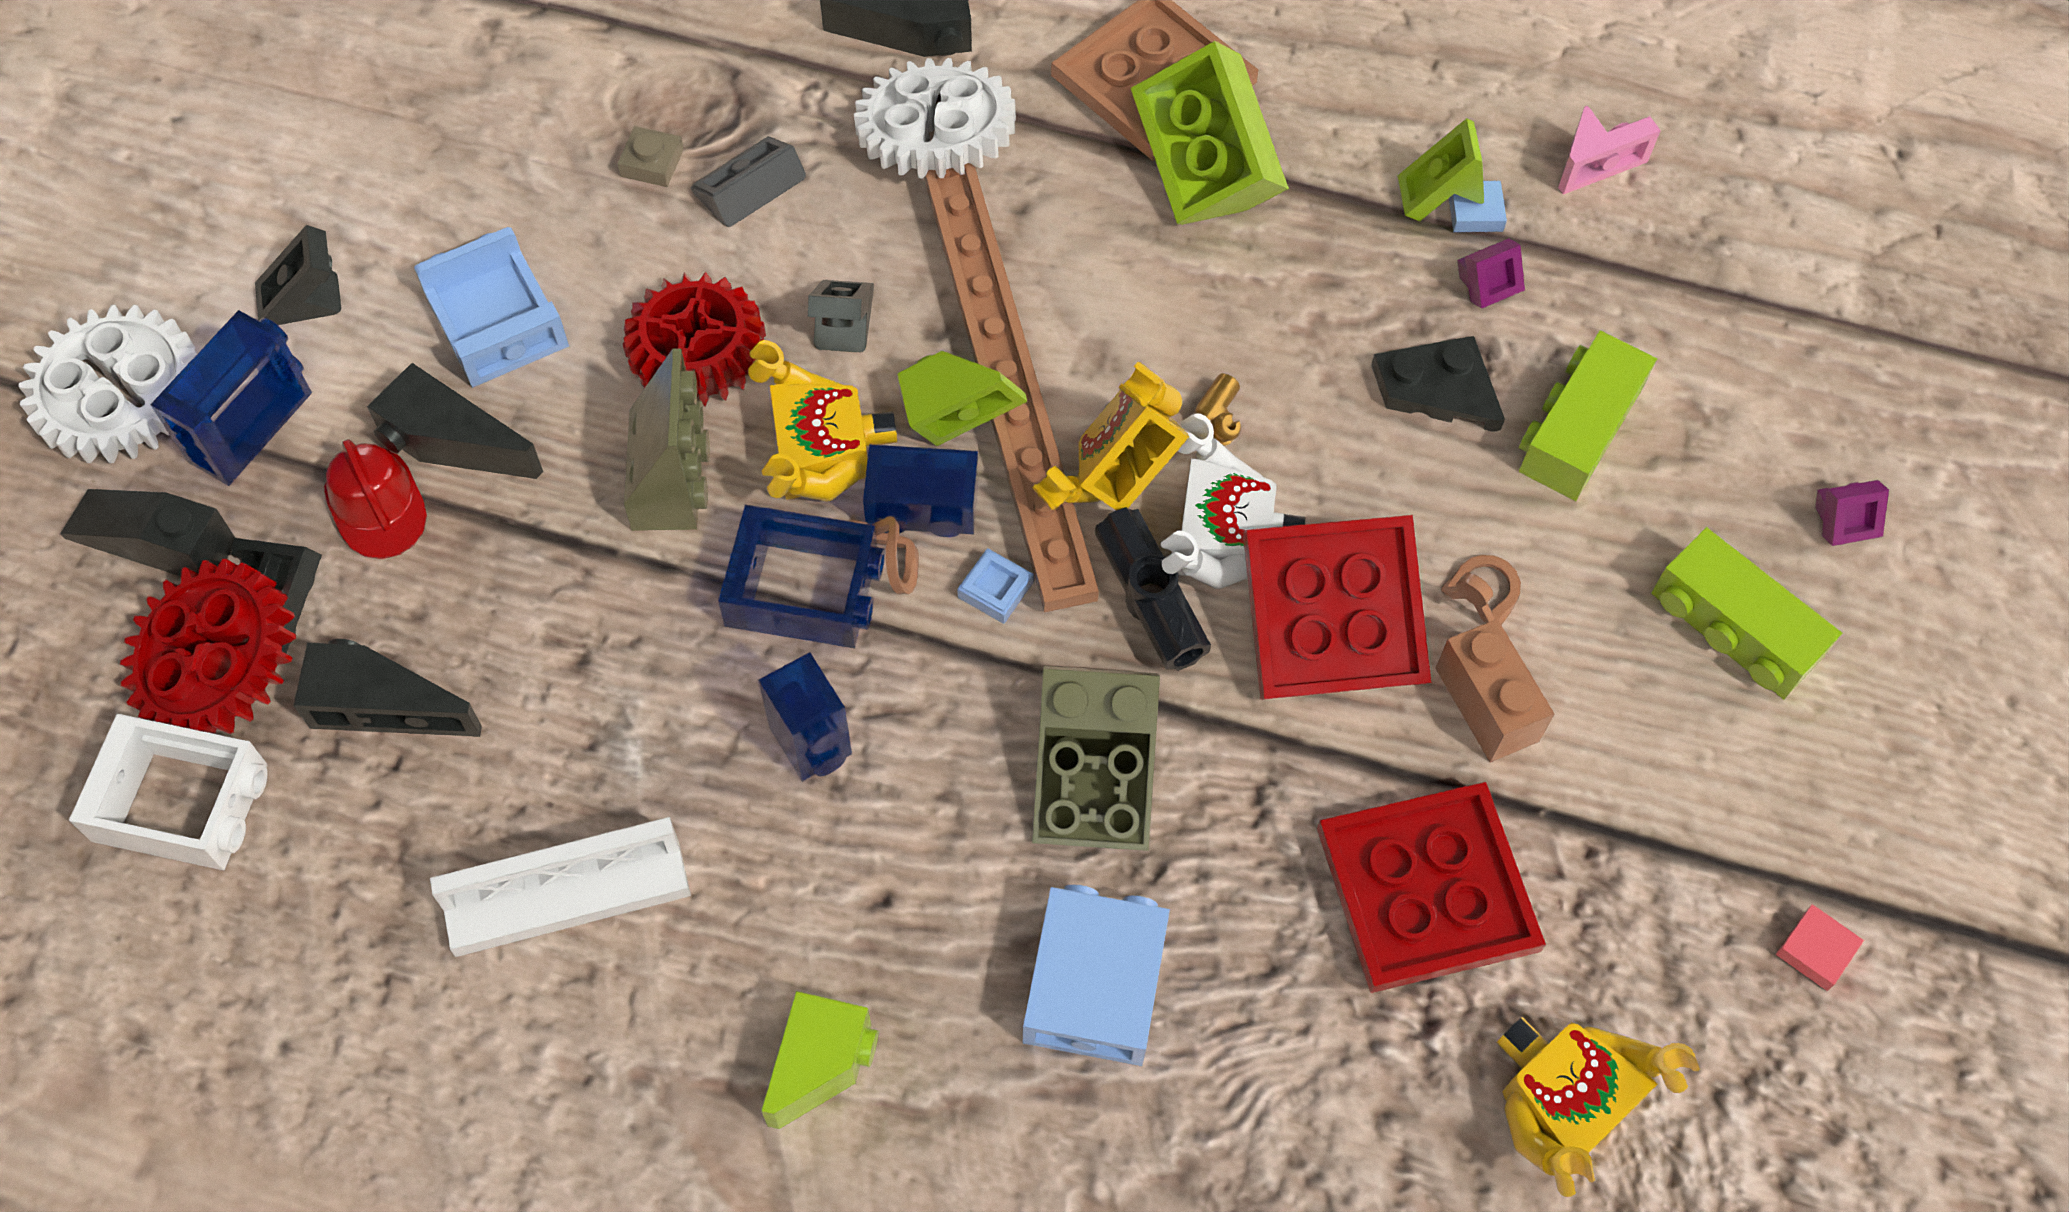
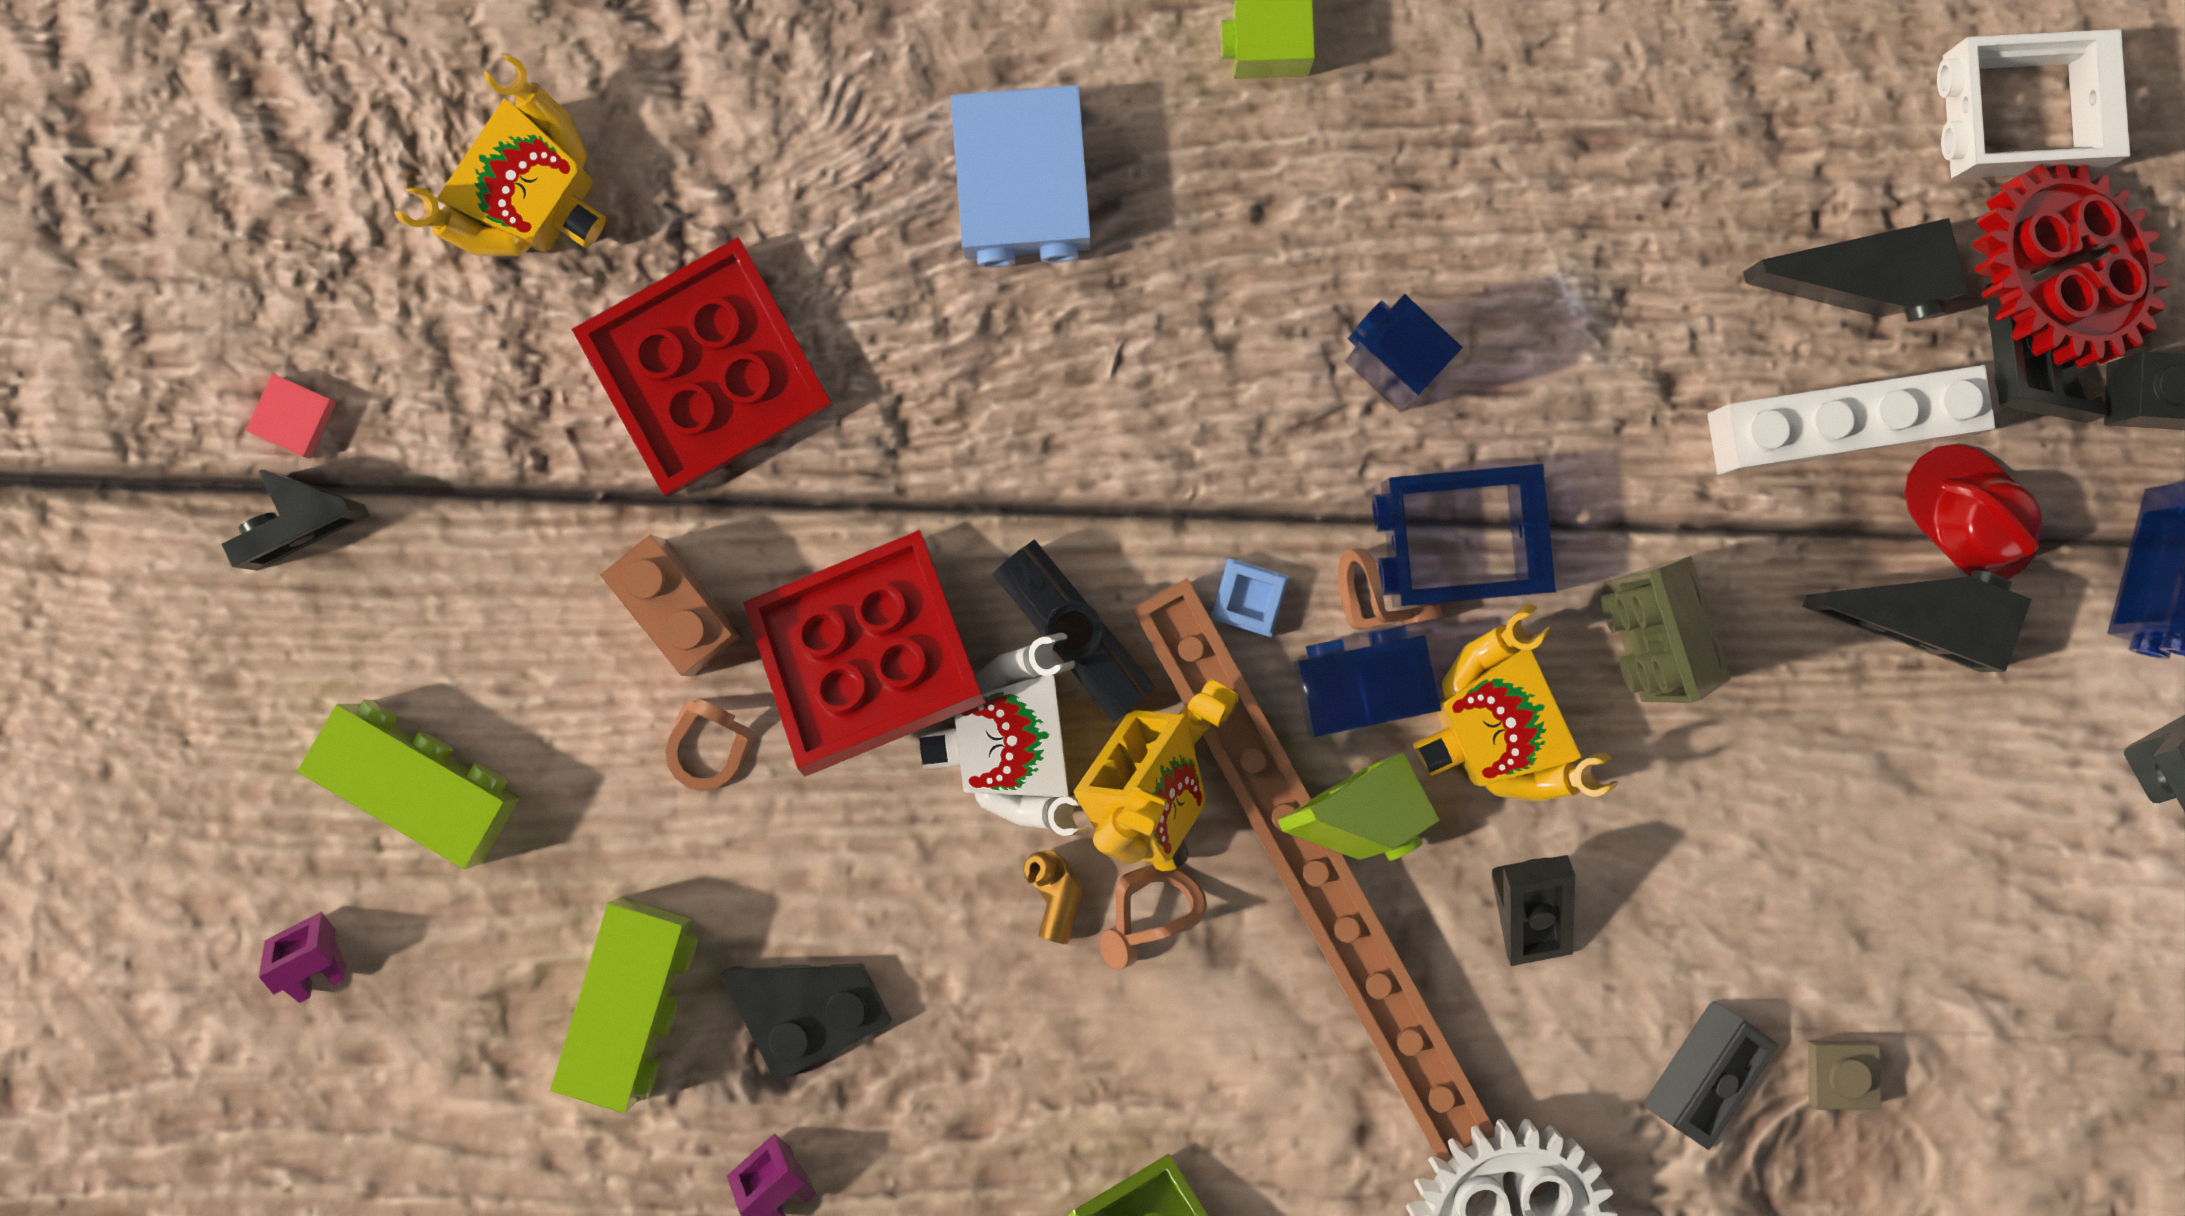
camera: 165 degrees right, 25 degrees up
light blue panel [414,227,569,388] -> none
white fence [430,817,691,957] -> none
red gear [623,271,766,407] -> none
olive slope [1032,666,1160,851] -> none
none -> pearl dark grey slope [221,469,370,571]
none -> nougat piece [1099,865,1207,970]
none -> white brick [1707,365,1996,475]

